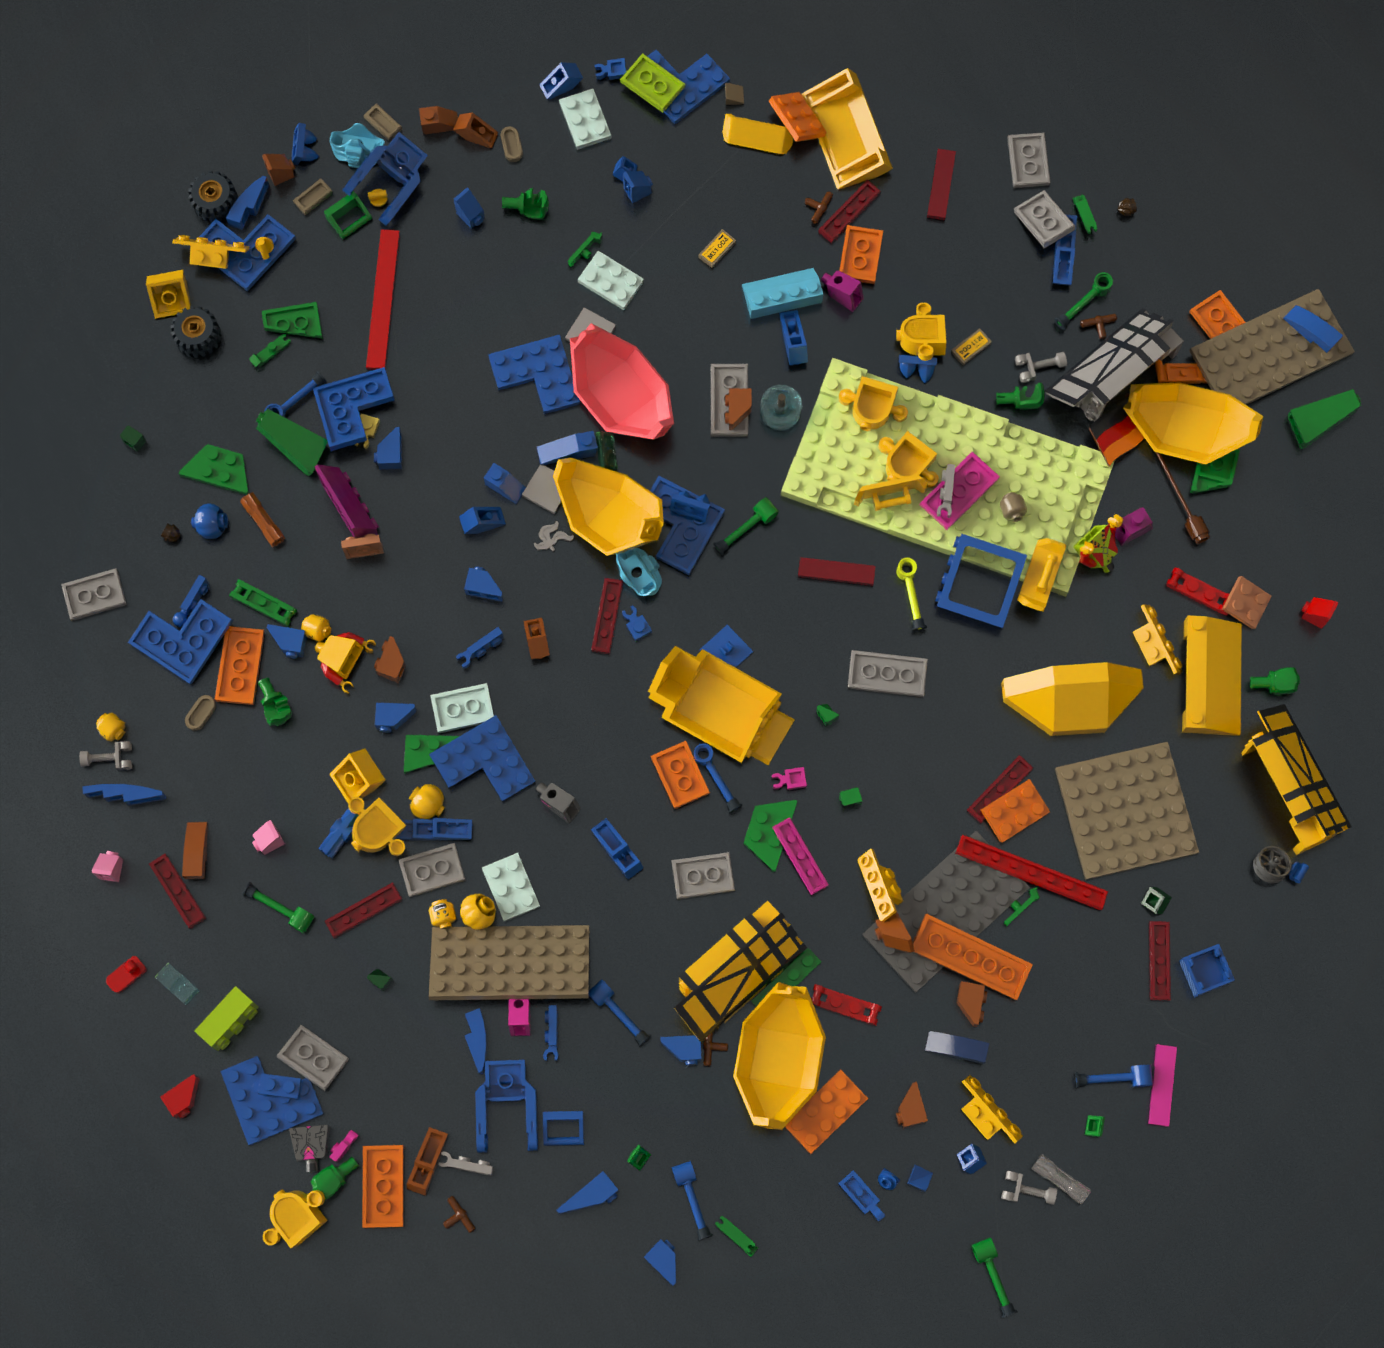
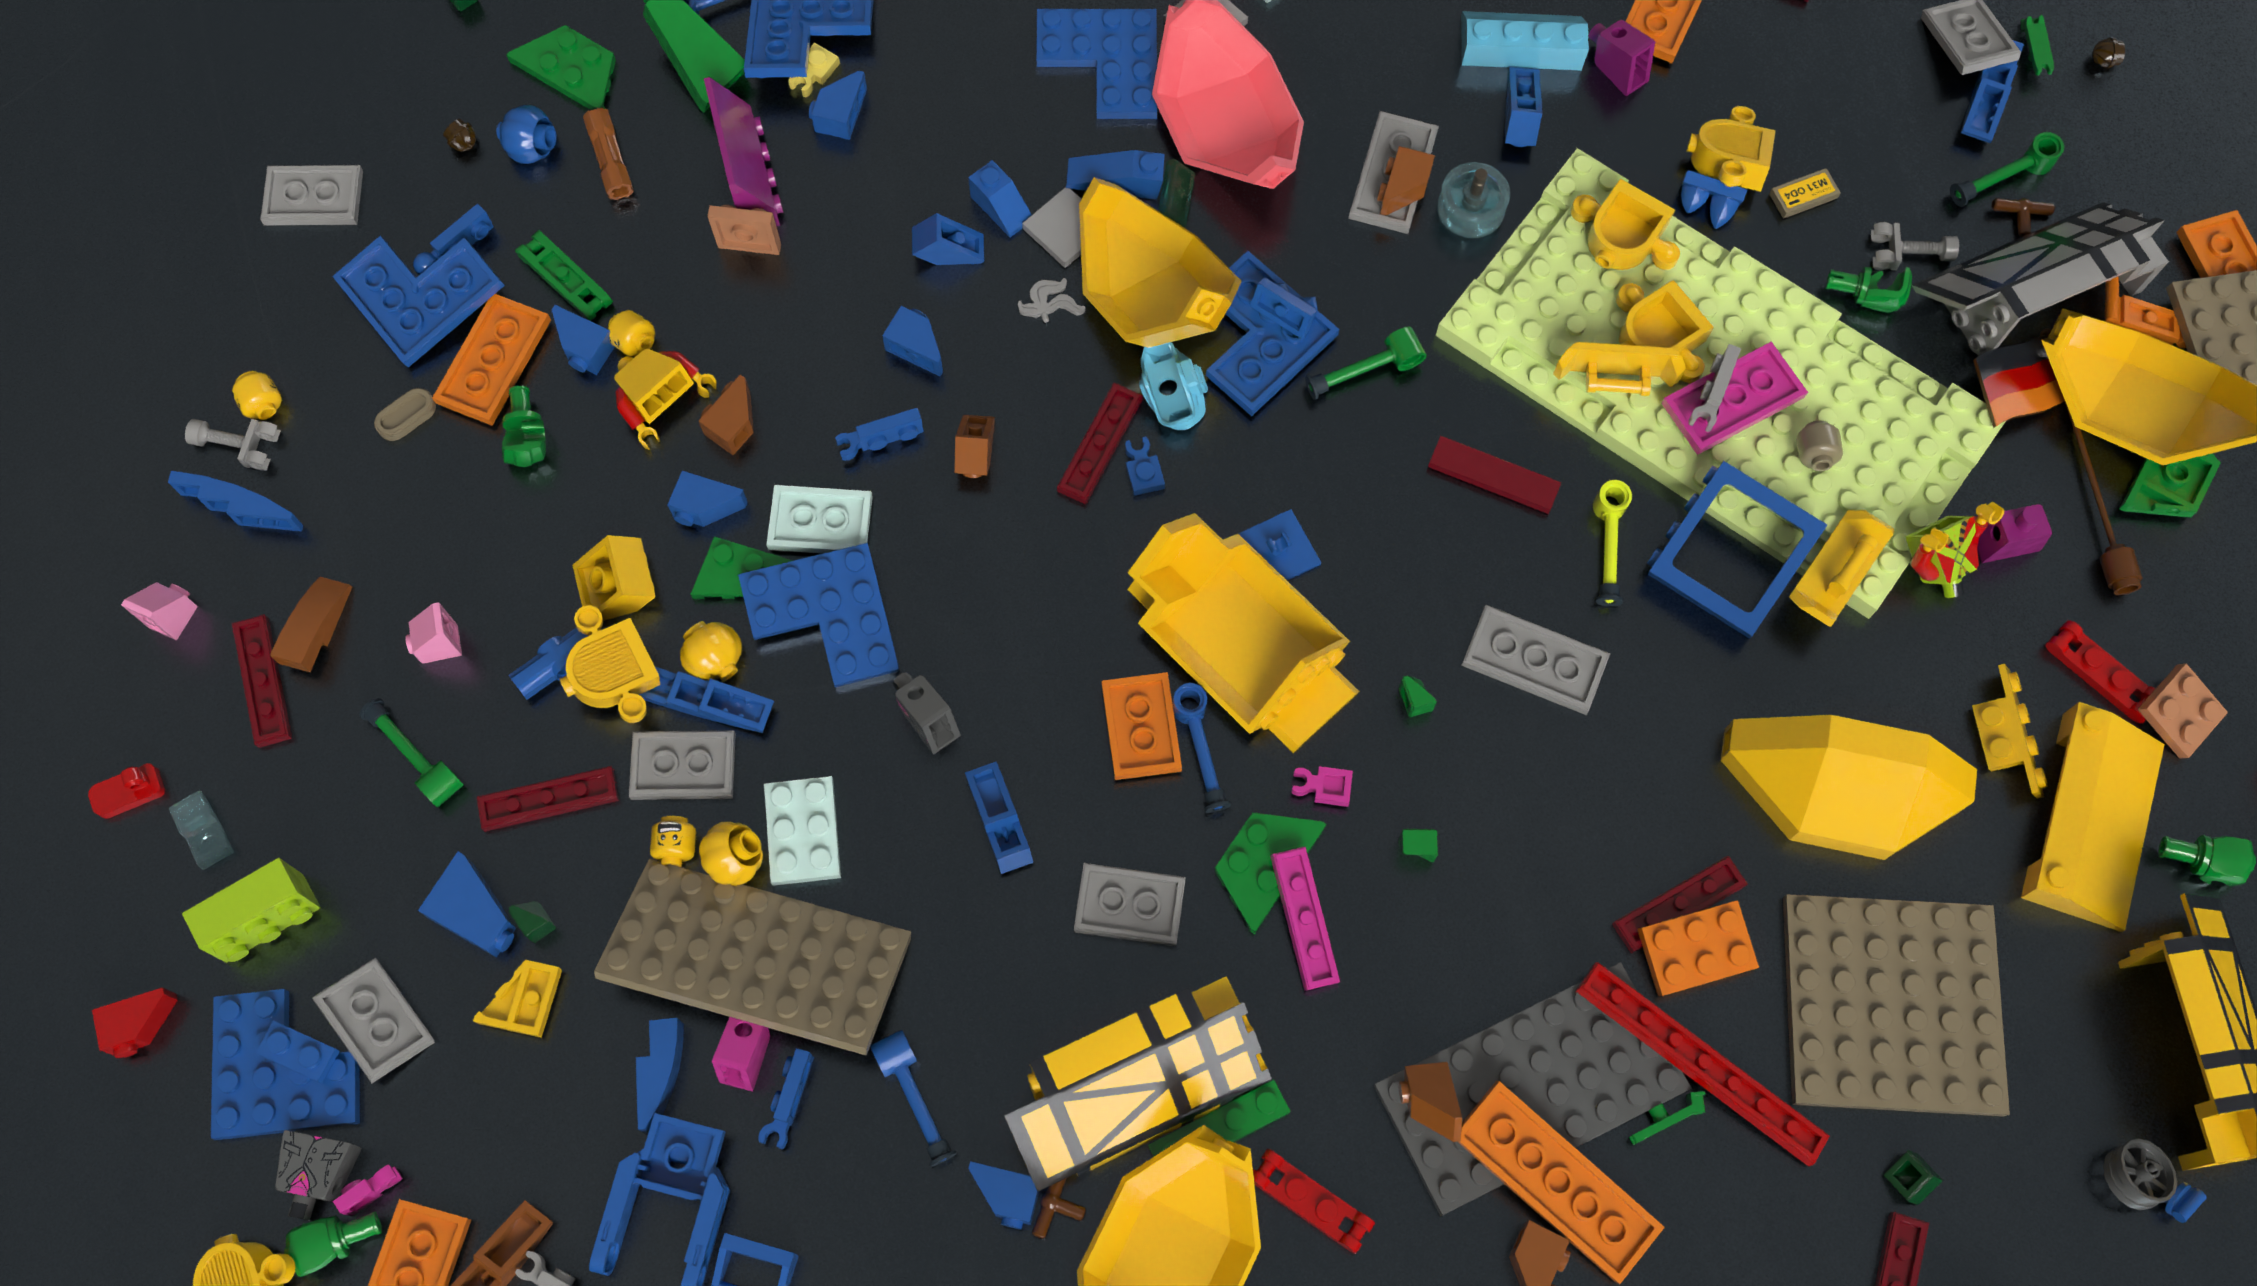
camera: 15 degrees right, 5 degrees down
yellow bracket [857,849,903,922] -> none
none -> blue slope [418,851,516,958]
none -> yellow wing [473,960,562,1038]

